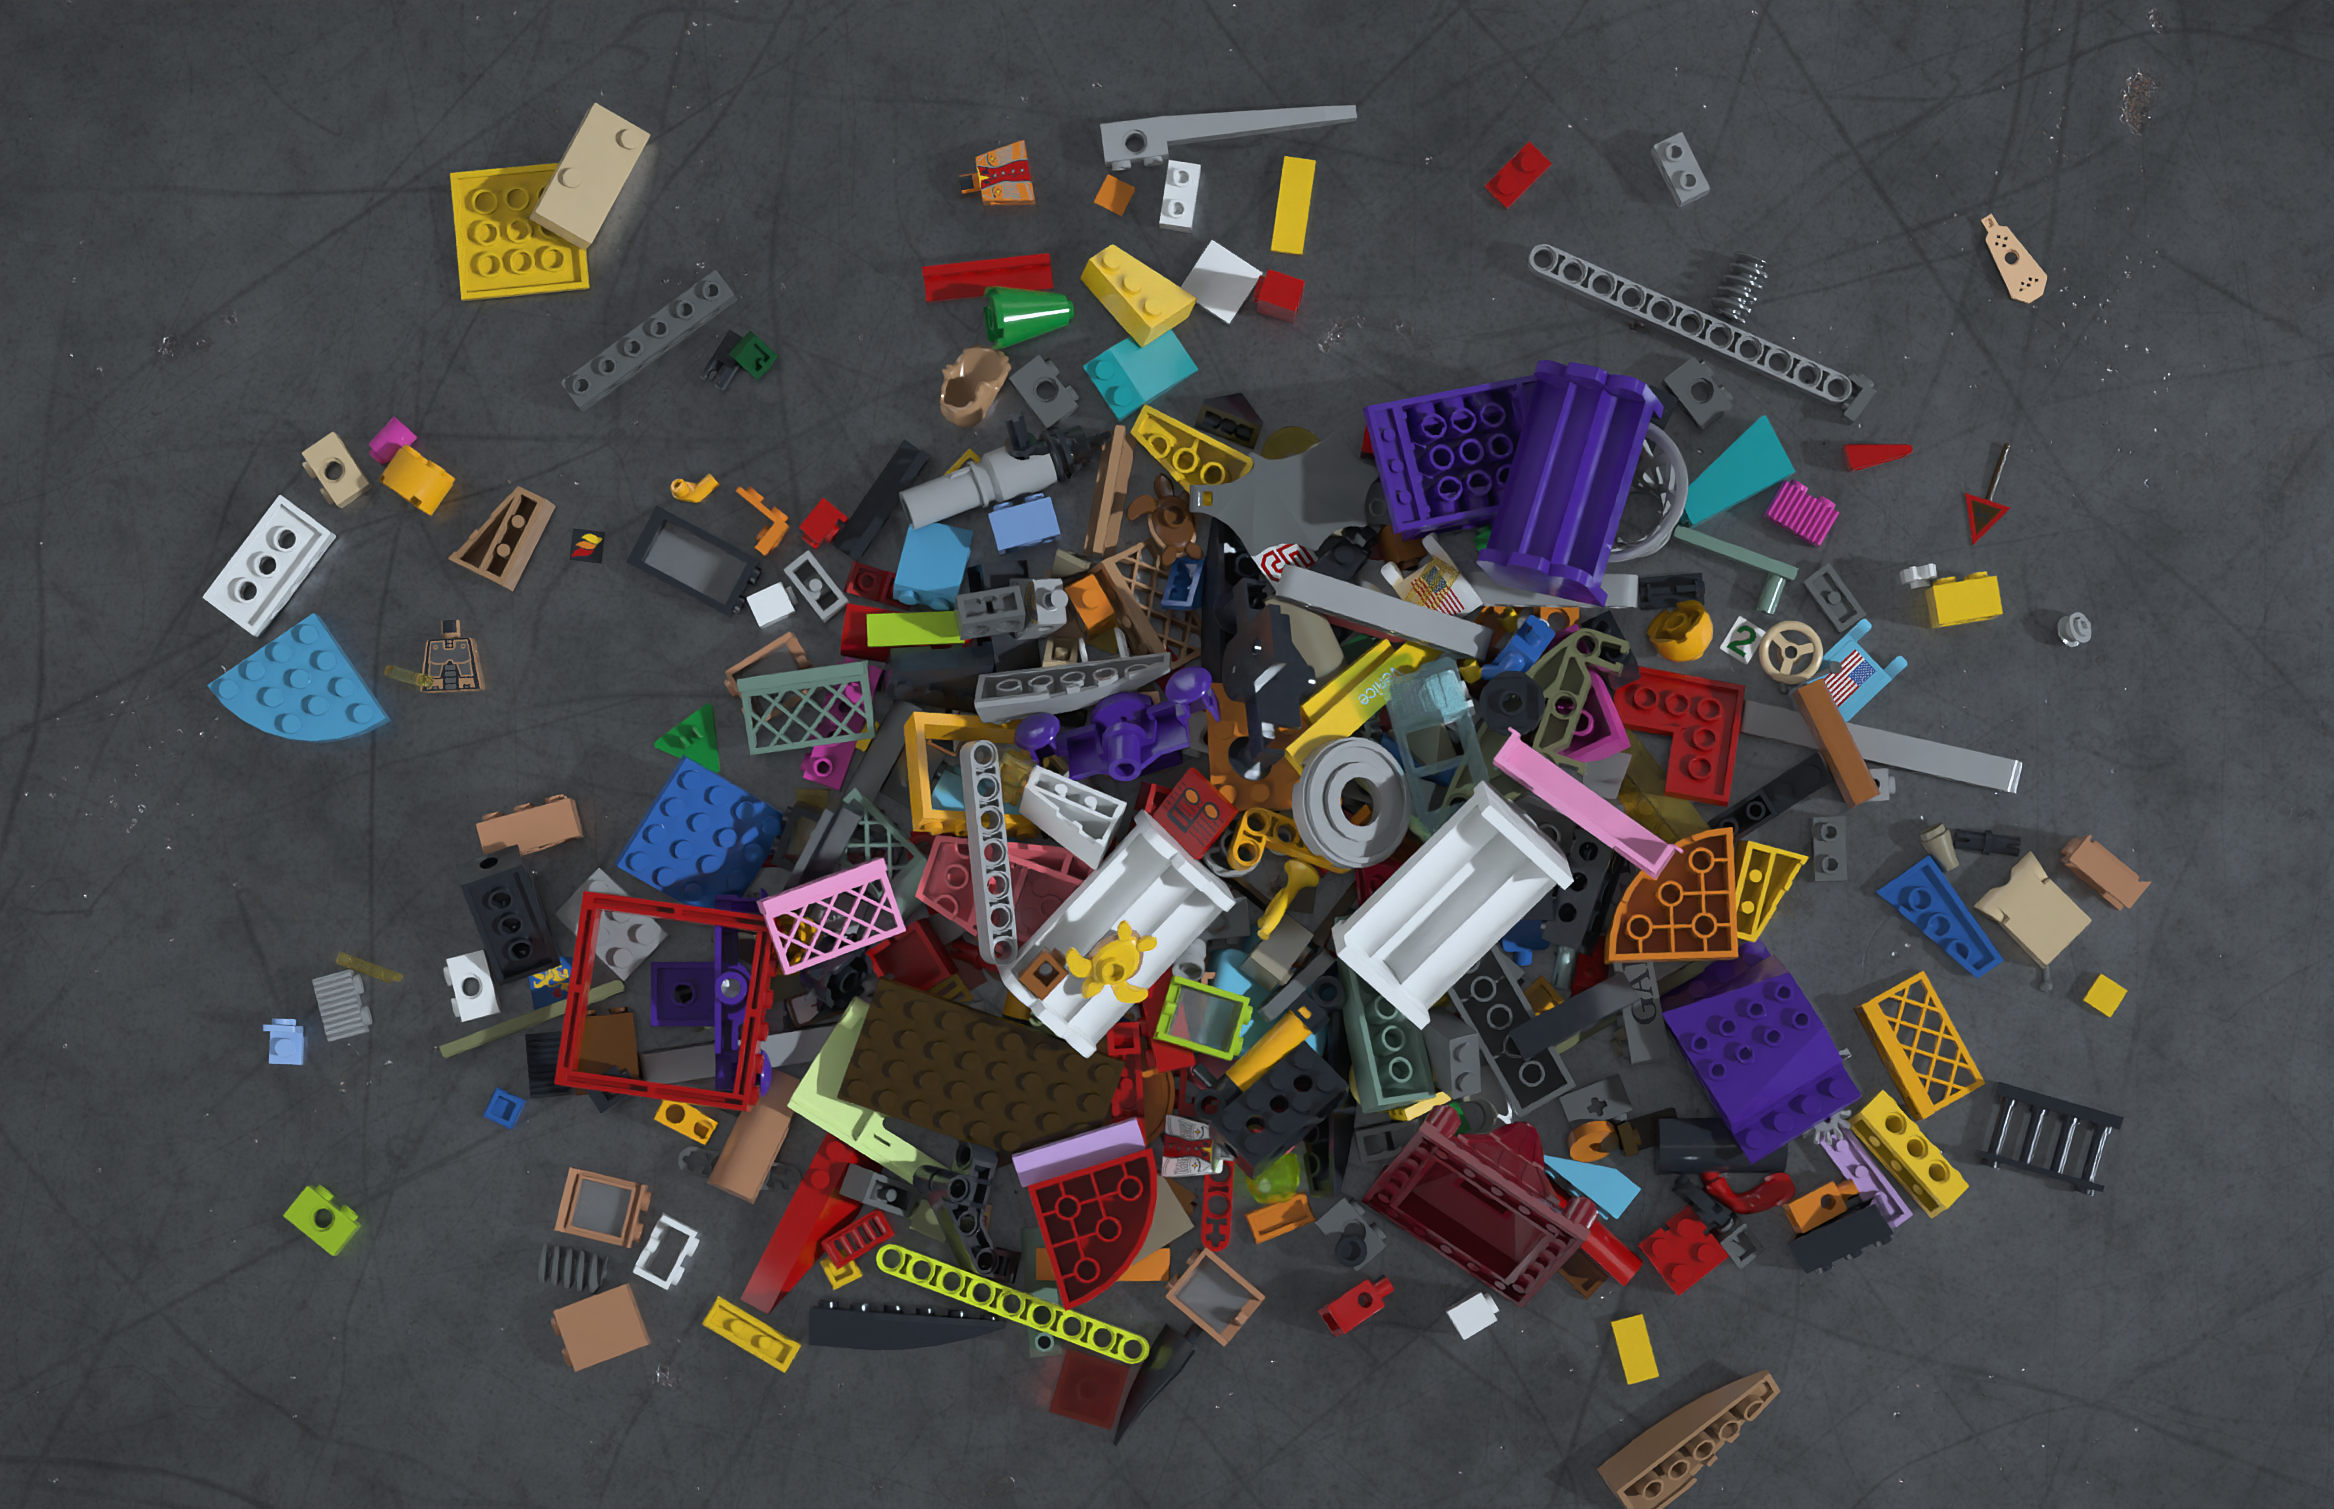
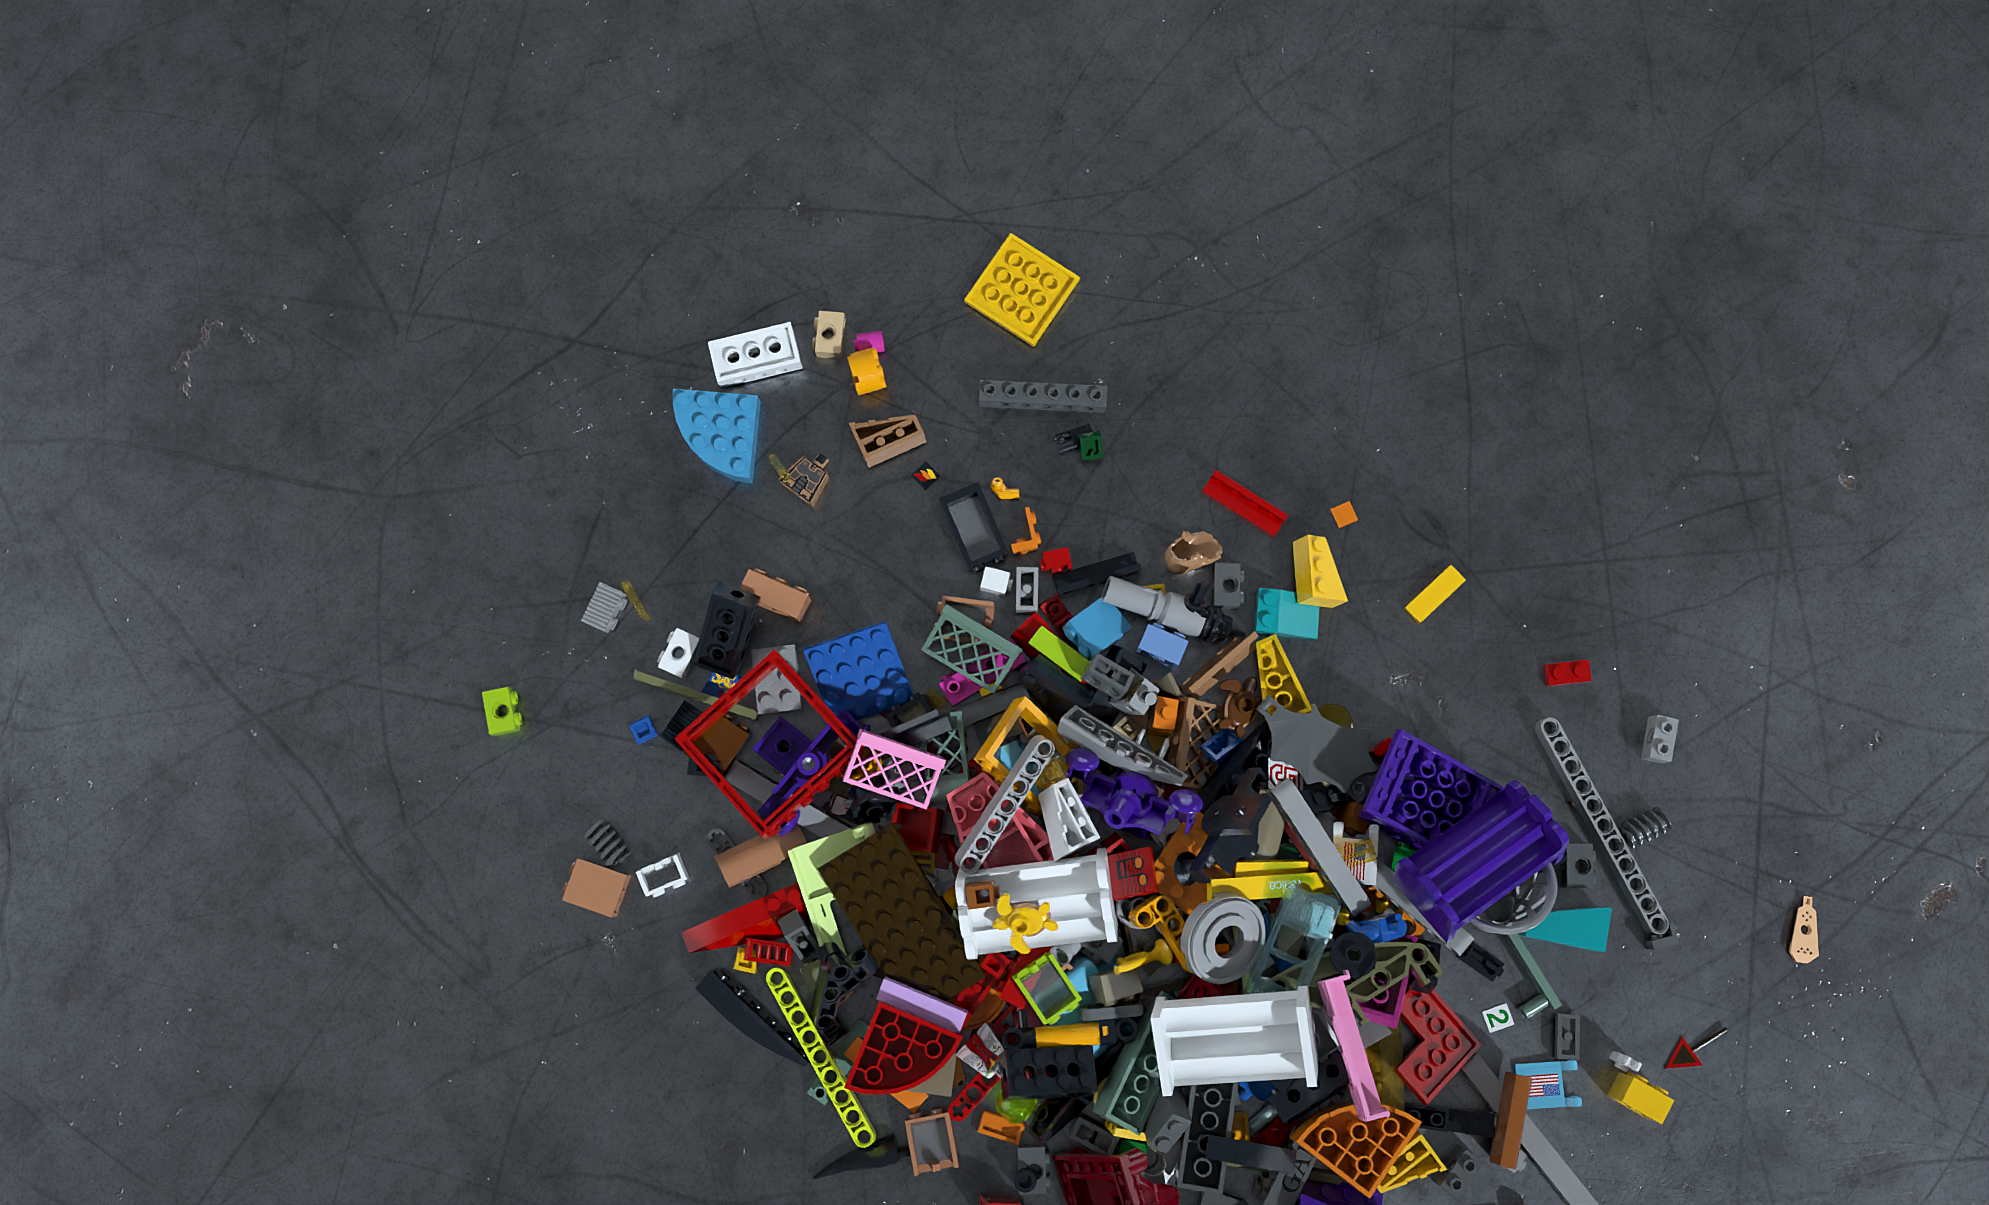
camera: 35 degrees right, 5 degrees down
light blue bracket [263,1018,305,1065] -> none
tan brick [529,103,651,250] -> none
window [554,1167,651,1248] -> none
light orange leg [653,1100,719,1145] -> none
green piece [654,703,720,773] -> none
yellow tile [702,1296,802,1373] -> none
torso [959,140,1035,206] -> none
green cone [983,285,1074,350] -> none
clear red brick [1049,1347,1130,1430] -> none
light grey piece [1100,105,1357,171] -> none
white brick [1159,160,1201,233] -> none
white tile [1179,238,1265,327] -> none
black slope [1194,393,1264,449] -> none
red brick [1253,269,1305,324] -> none
light orange cylinder [1647,600,1713,662] -> none
tan piece [1759,620,1823,684] -> none
dark pink brick [1762,479,1839,548] -> none
dark grey hinge [1778,661,1842,695] -> none
red slope [1842,444,1913,473] -> none
light grey wheel [2058,612,2092,647] -> none

